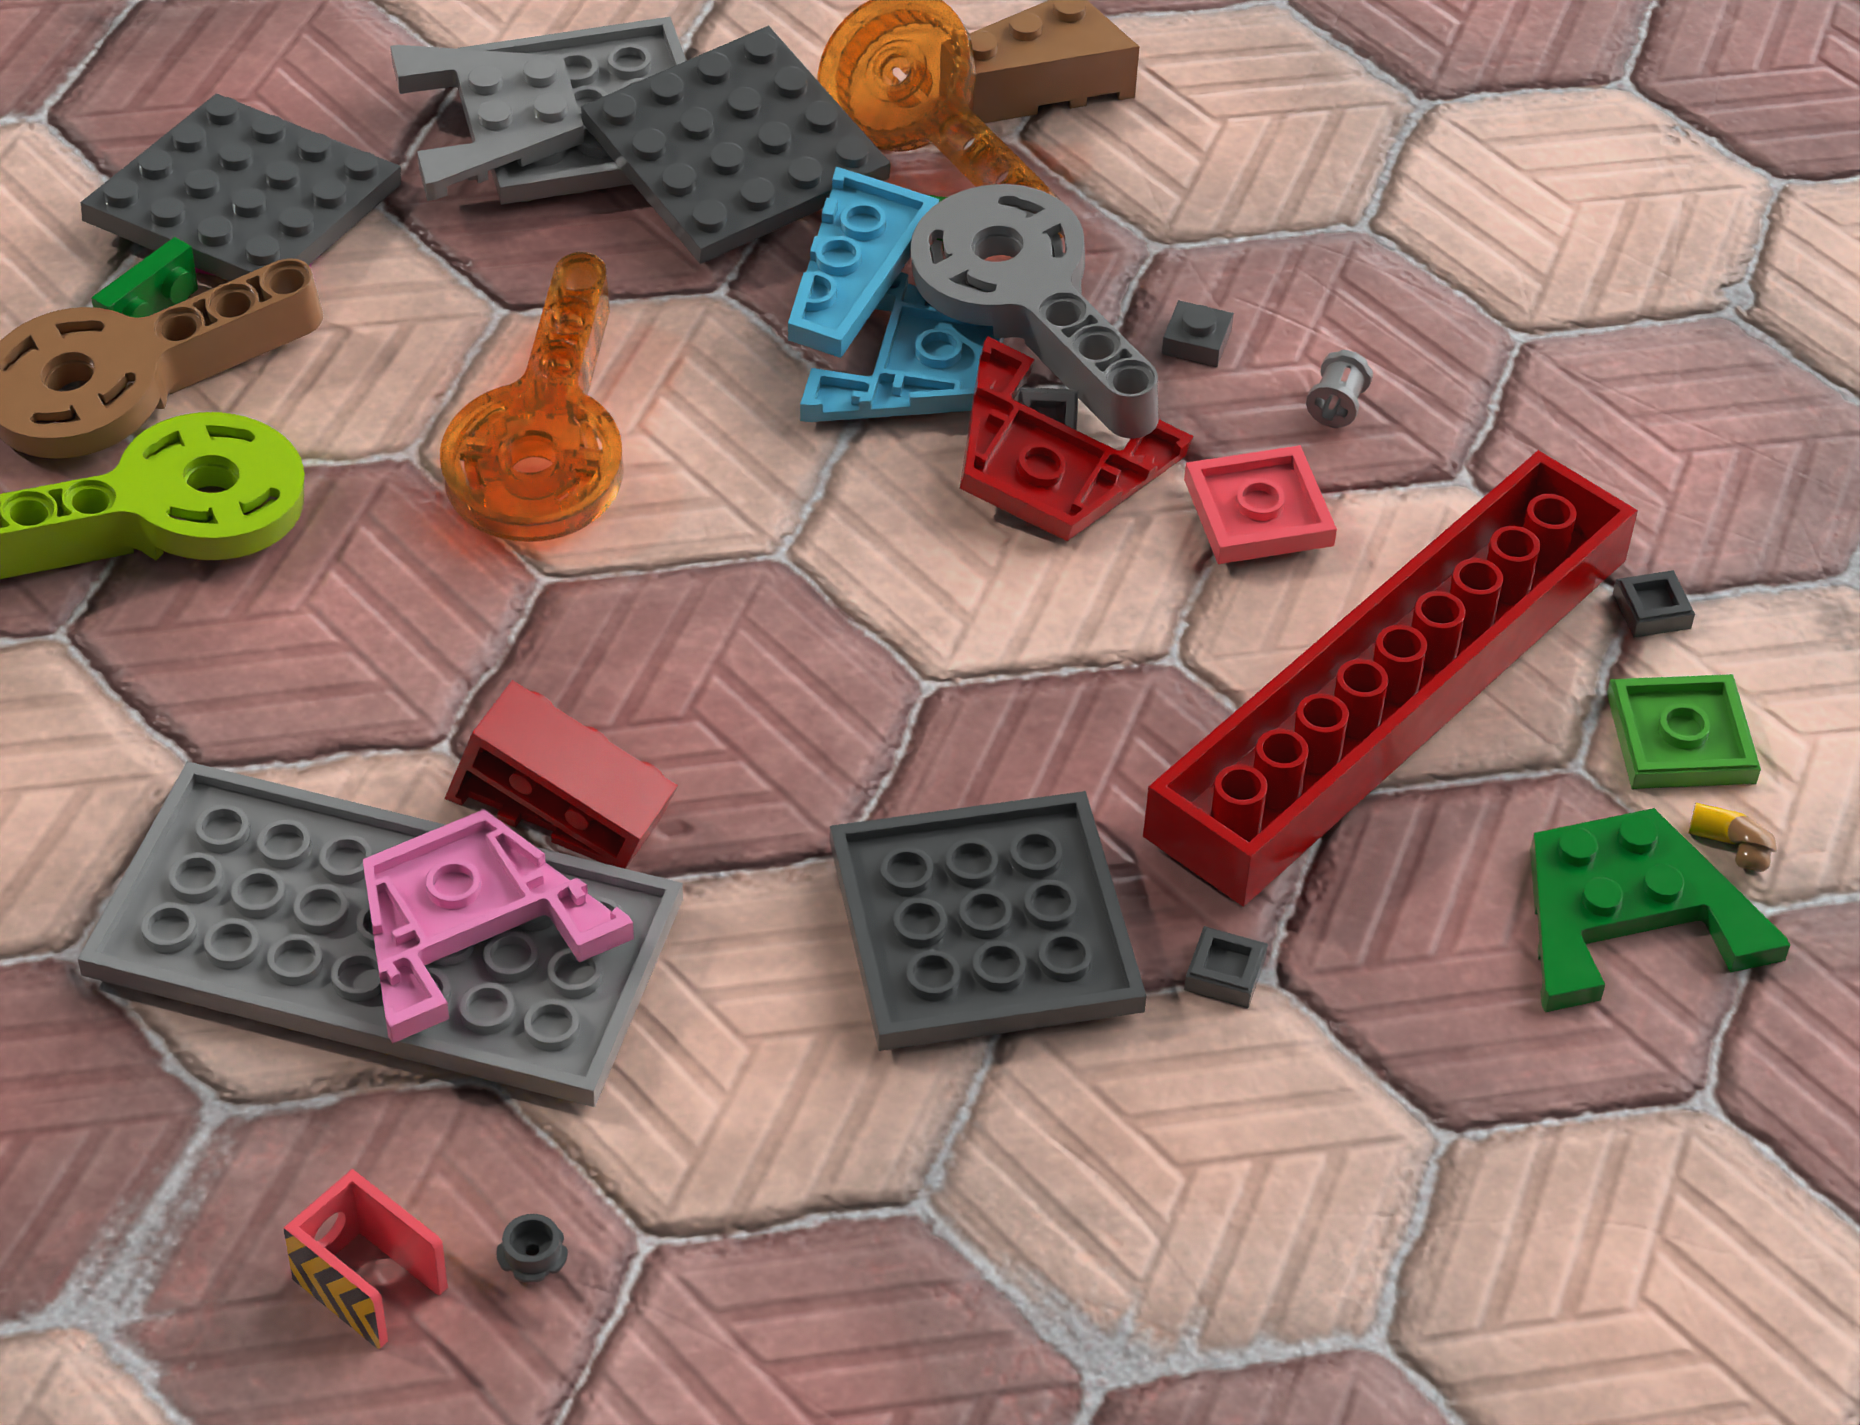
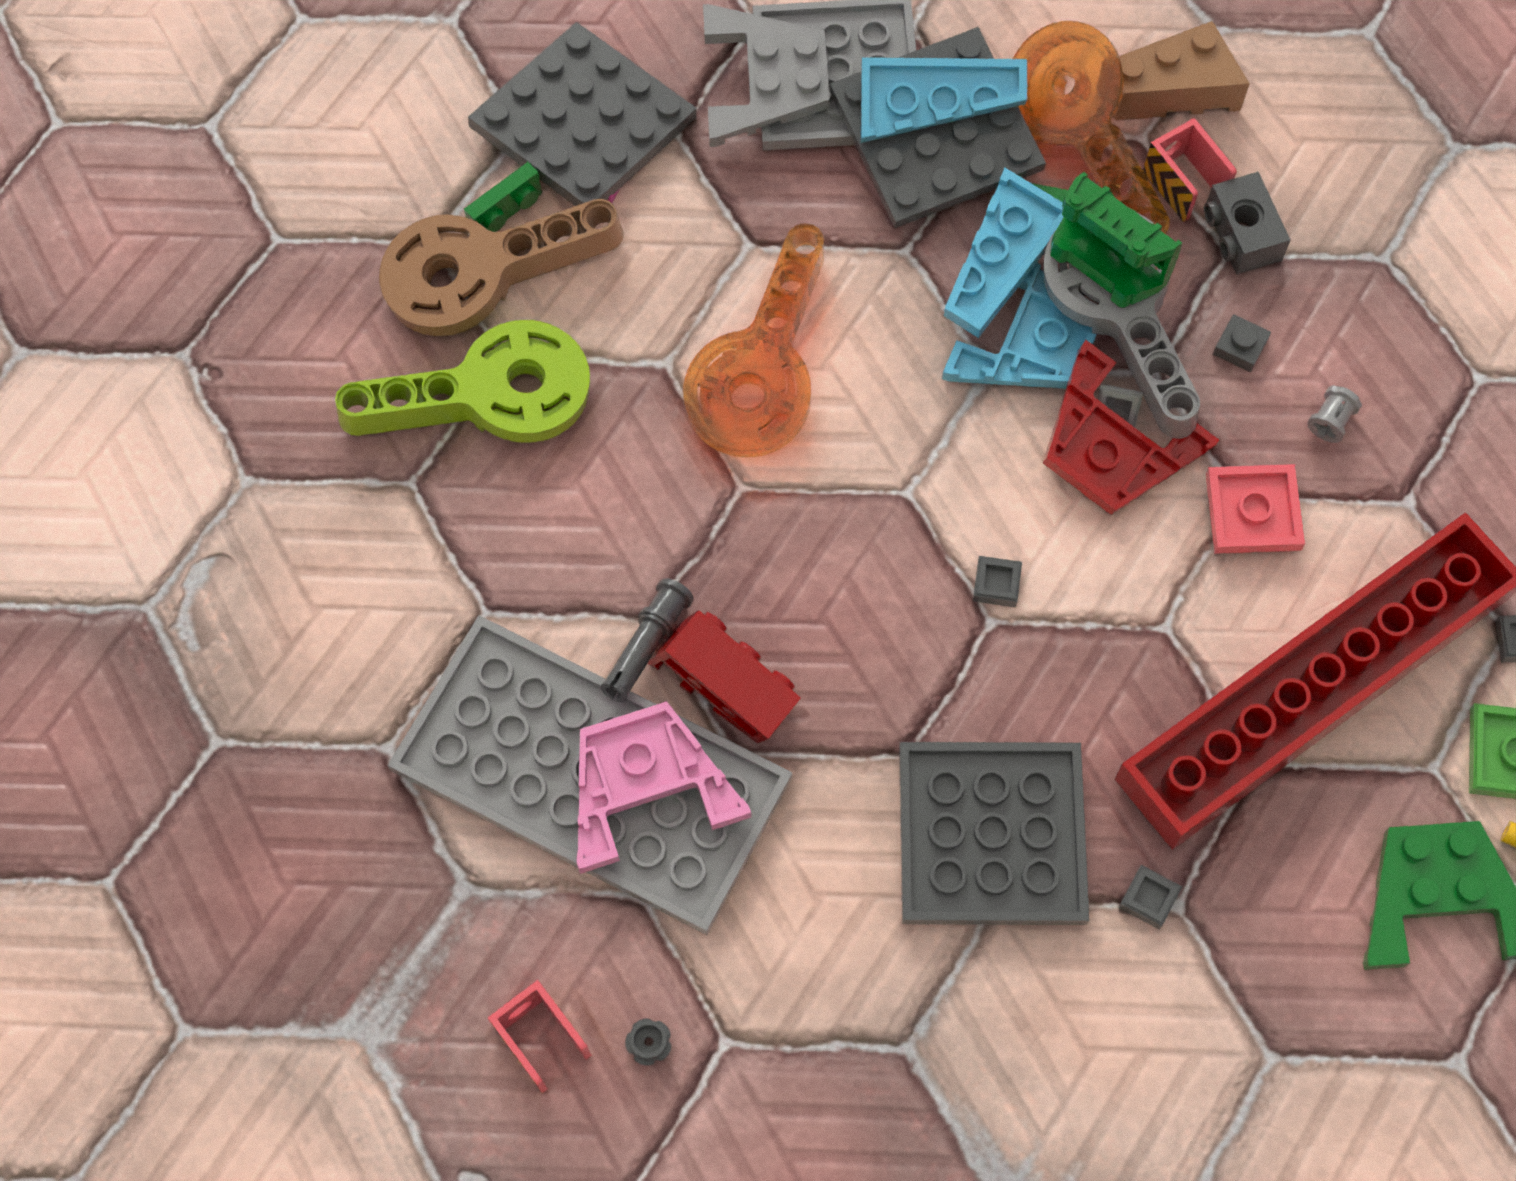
camera: 15 degrees right, 20 degrees up
none -> dark grey pin [600,578,694,702]
none -> medium azure wing [861,57,1027,143]
none -> dark grey tile [973,556,1022,607]
none -> green piece [1050,172,1182,308]
none -> coral piece [1143,118,1237,222]
none -> dark grey brick [1204,171,1291,275]

